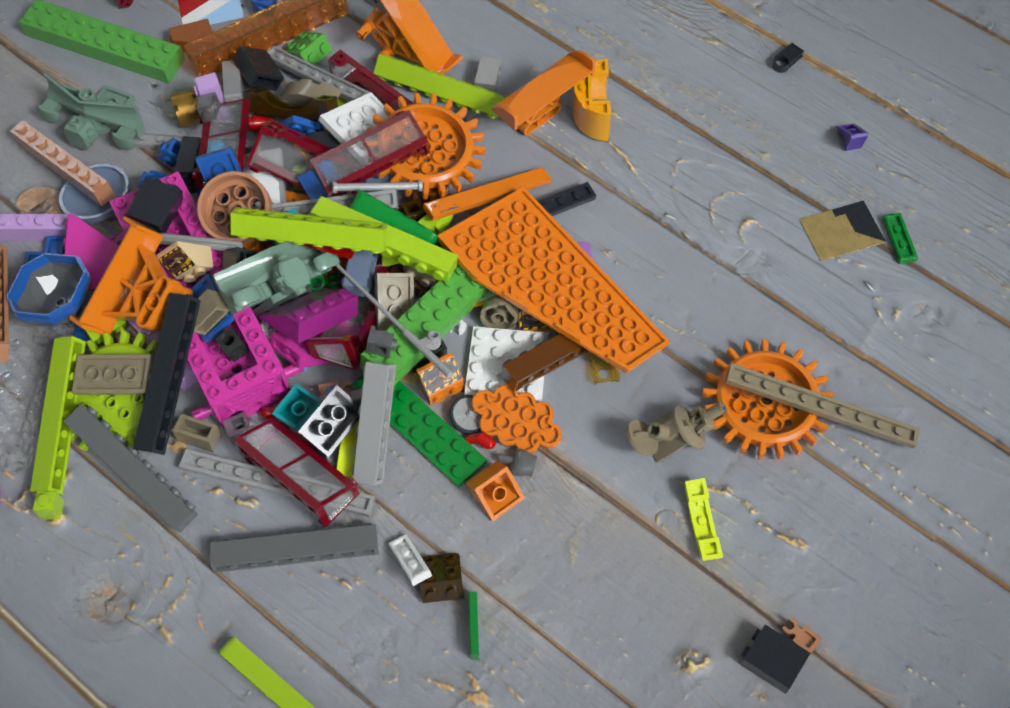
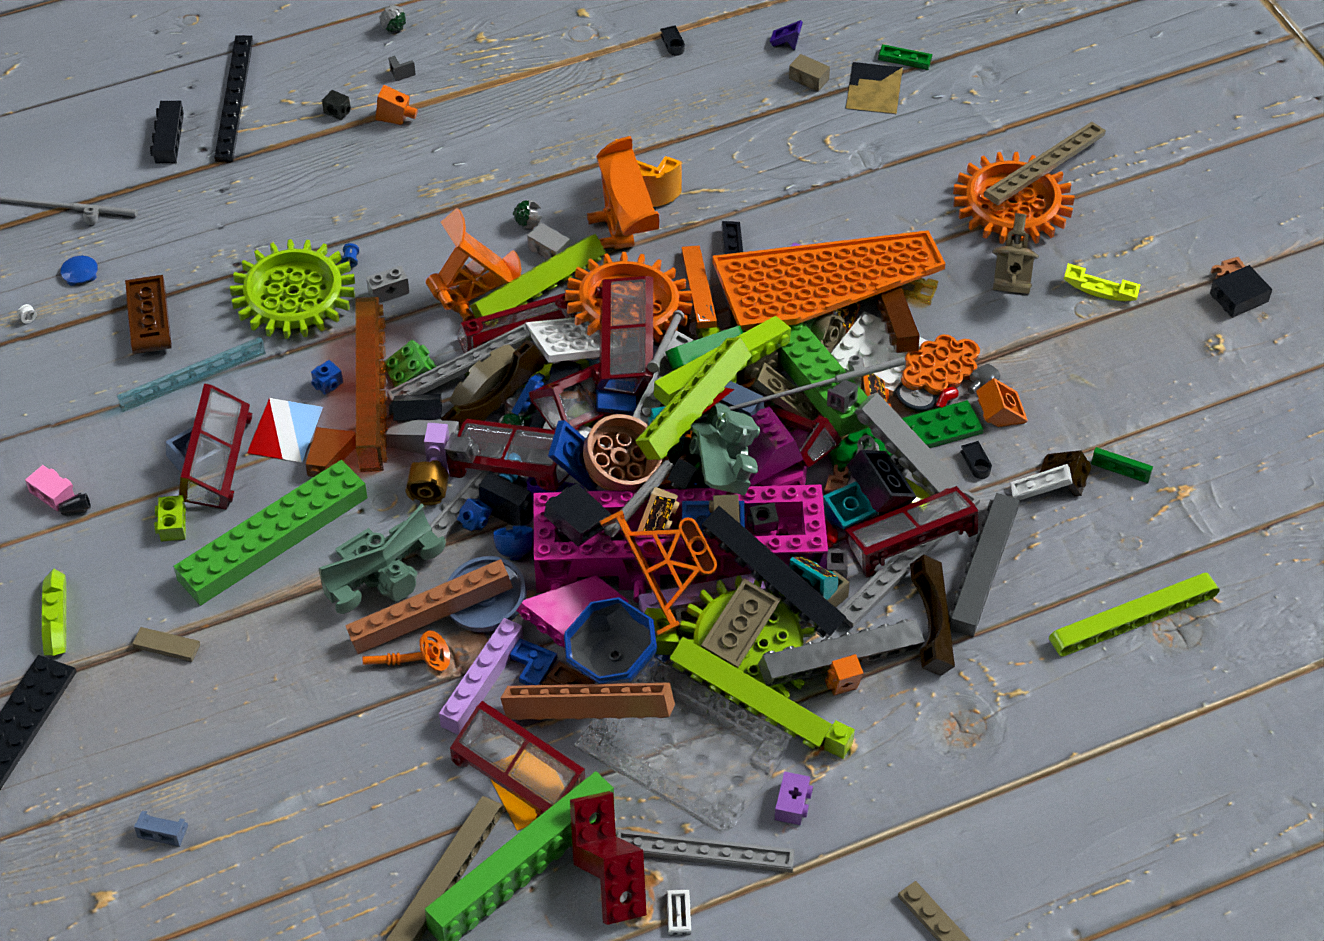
camera: 65 degrees left, 10 degrees down
none -> orange dish [362,630,450,671]
none -> piece [513,200,542,229]
none -> dark tan piece [789,54,830,92]
none -> teal slope [789,557,838,600]
none -> orange brick [825,654,864,696]
none -> dark brown arch [910,554,955,676]
none -> black piece [960,441,992,479]

